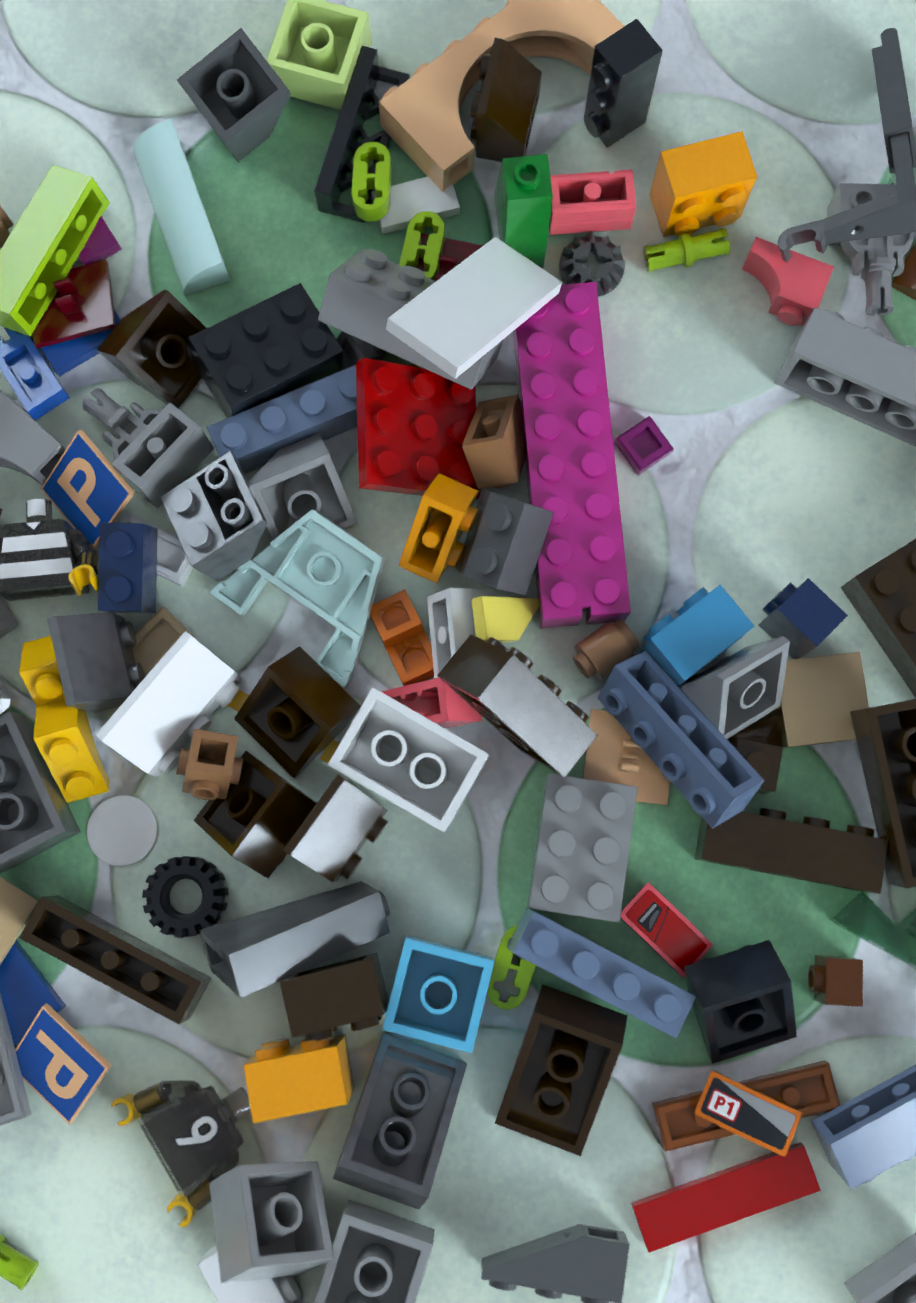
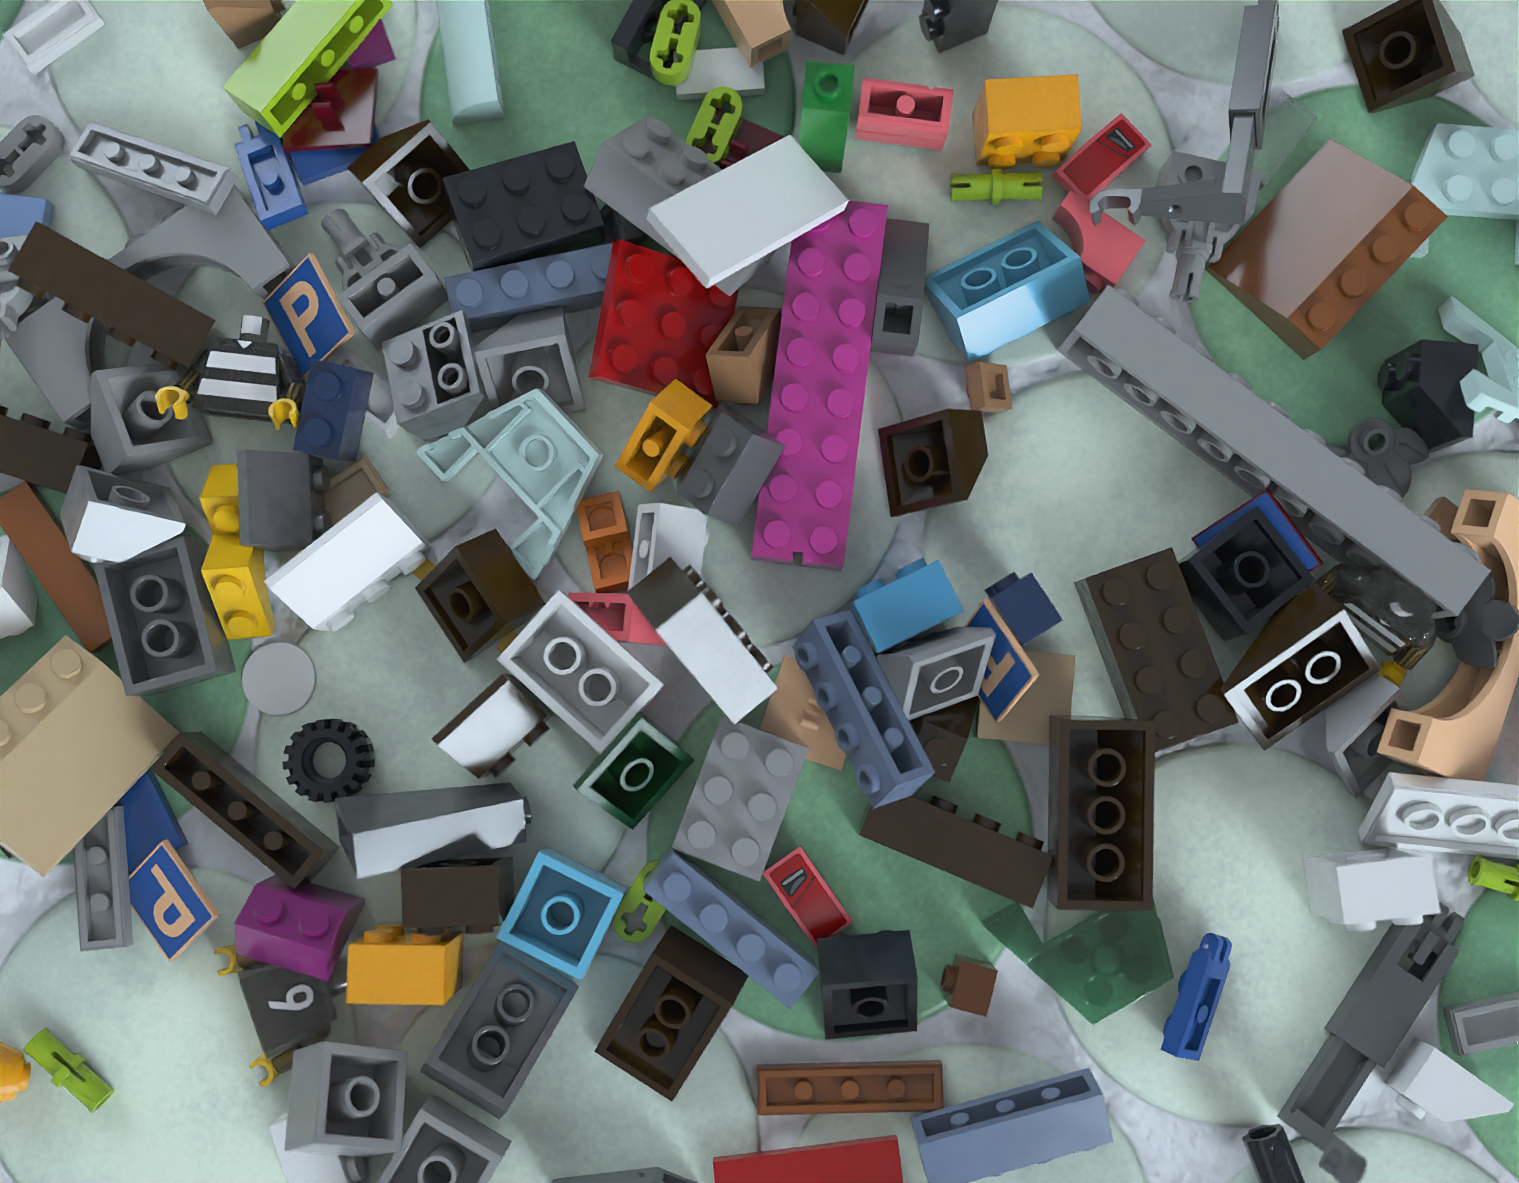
camera: 10 degrees right, 5 degrees up
medium nougat brick [176,729,243,800] -> none
dark brown slope [194,751,317,879] -> none
light yellow tile [471,596,540,643] -> none
dark grey gear [559,231,626,297] -> none
medium nougat brick [573,619,639,680] -> none
magenta tile [614,416,674,475] -> none
slope [694,1070,803,1157] -> none
none -> magenta slope [234,874,365,981]
none -> dark green slope [573,712,695,830]
none -> dark grey slope [870,218,929,356]
none -> dark brown slope [878,408,988,517]
none -> medium azure slope [924,220,1090,362]
none -> piece [964,598,1040,724]
none -> medium nougat plate [965,362,1012,413]
none -> slope [1052,113,1152,202]

